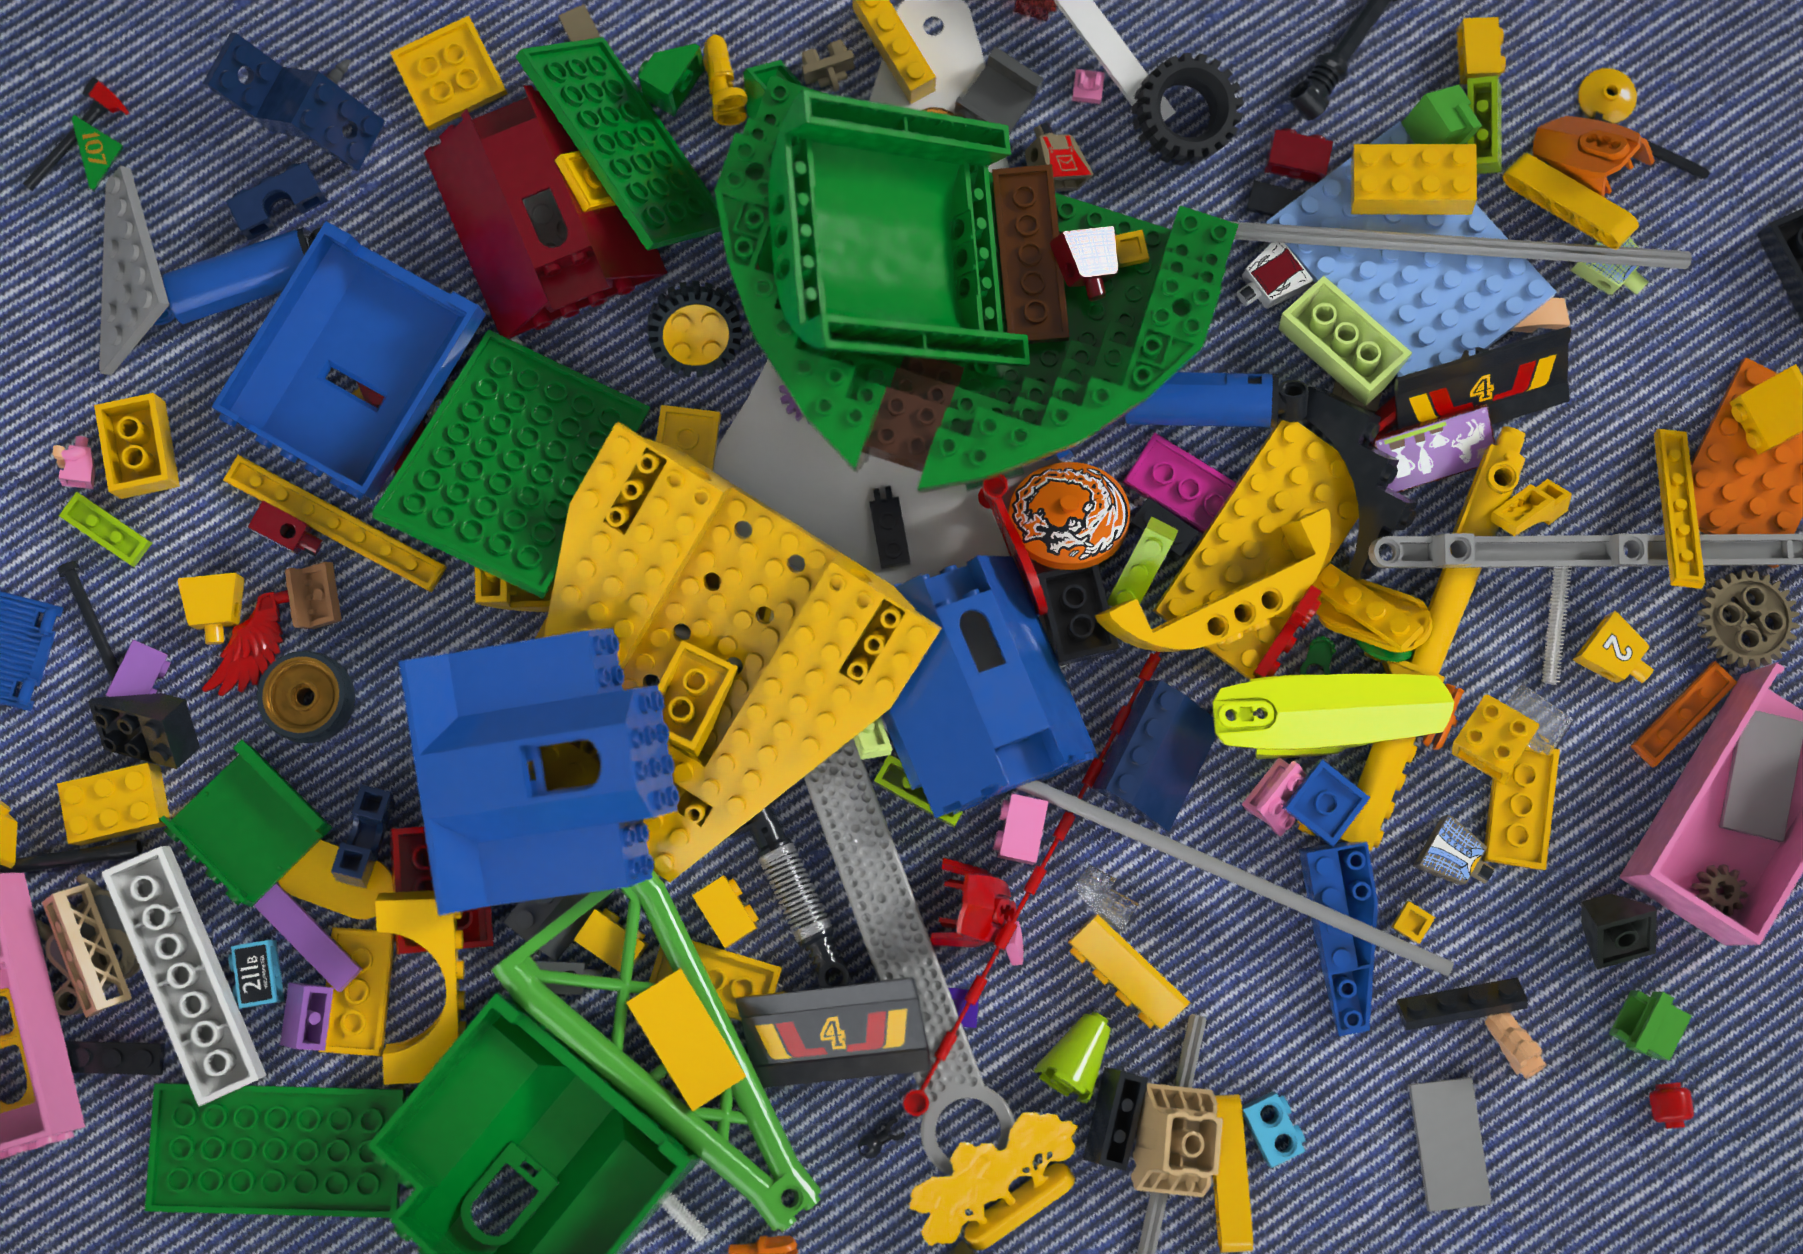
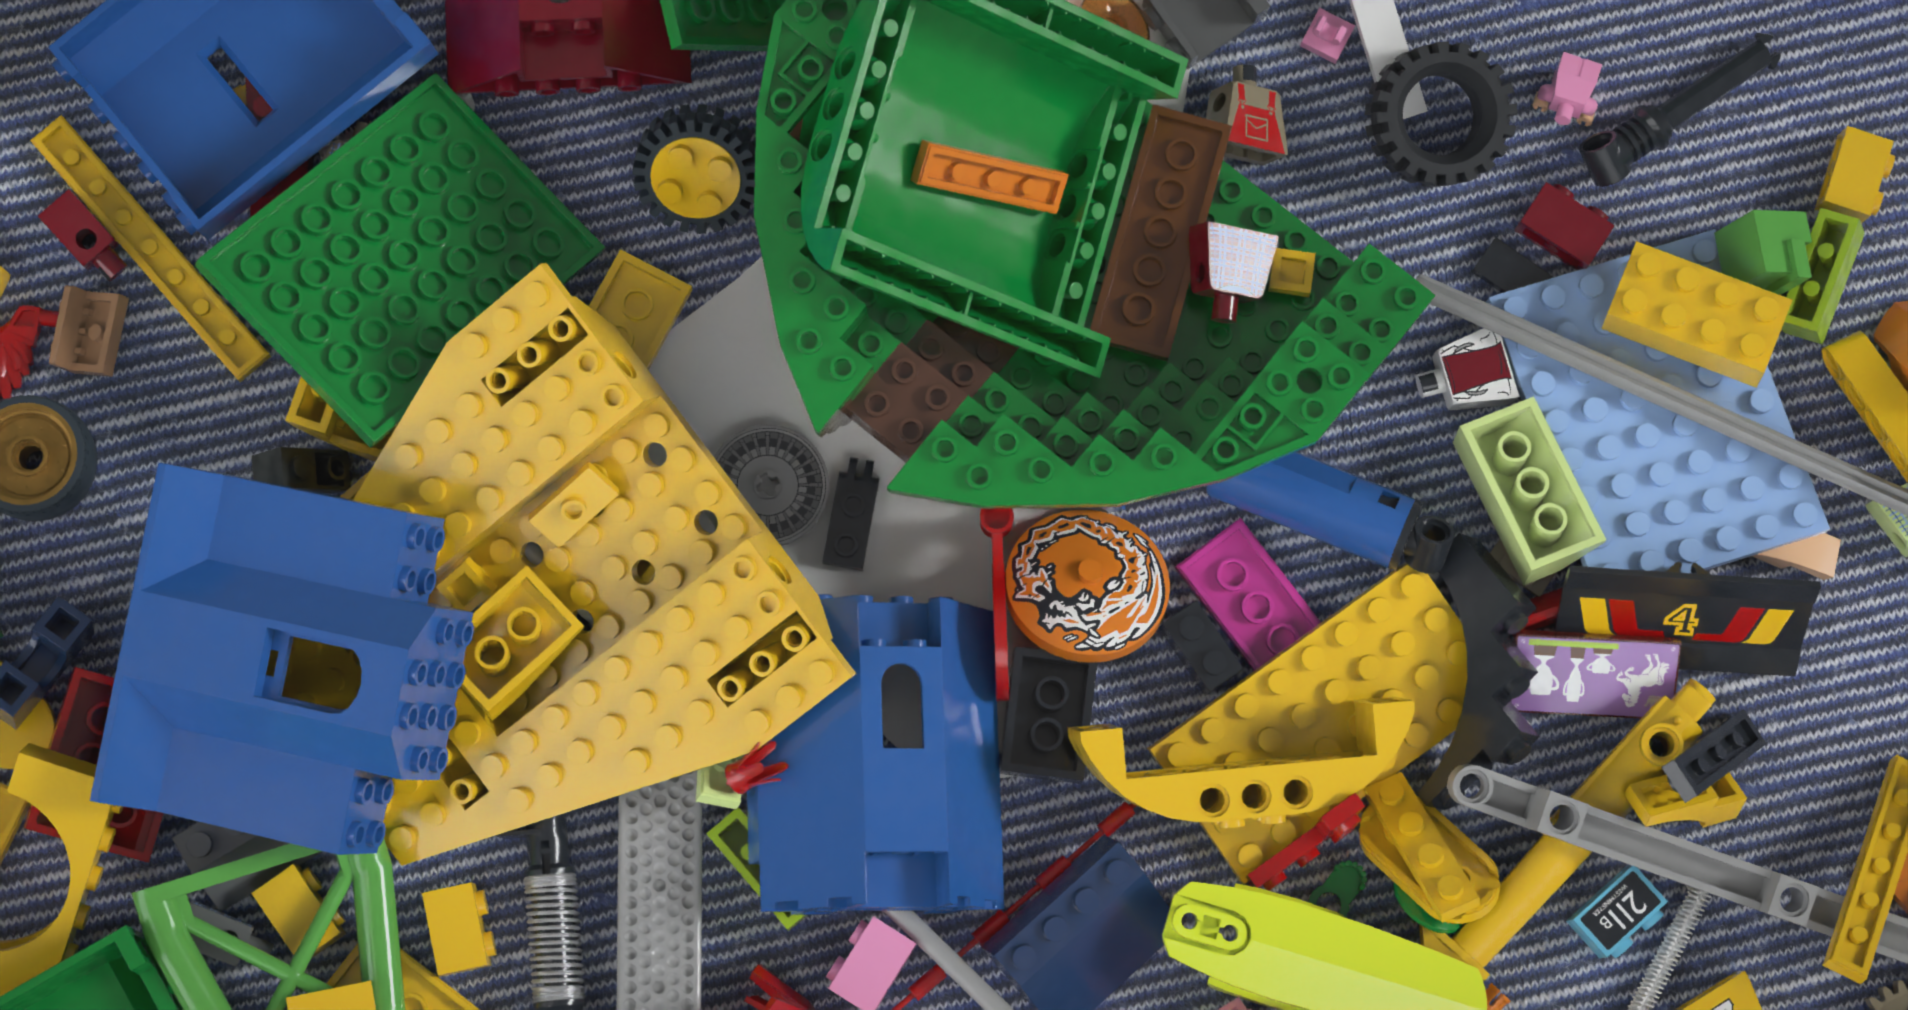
camera: 15 degrees right, 0 degrees up
lime brick [1107,516,1179,607] -> none
none -> pearl dark grey slope [252,447,351,494]
none -> yellow plate [435,557,497,612]
none -> yellow plate [528,461,619,548]
none -> piece [713,425,829,546]
none -> red piece [725,741,789,794]
none -> orange tile [910,139,1069,214]
none -> bright pink piece [1532,52,1602,127]
none -> brick [1566,865,1668,958]
none -> black plate [1662,709,1767,803]

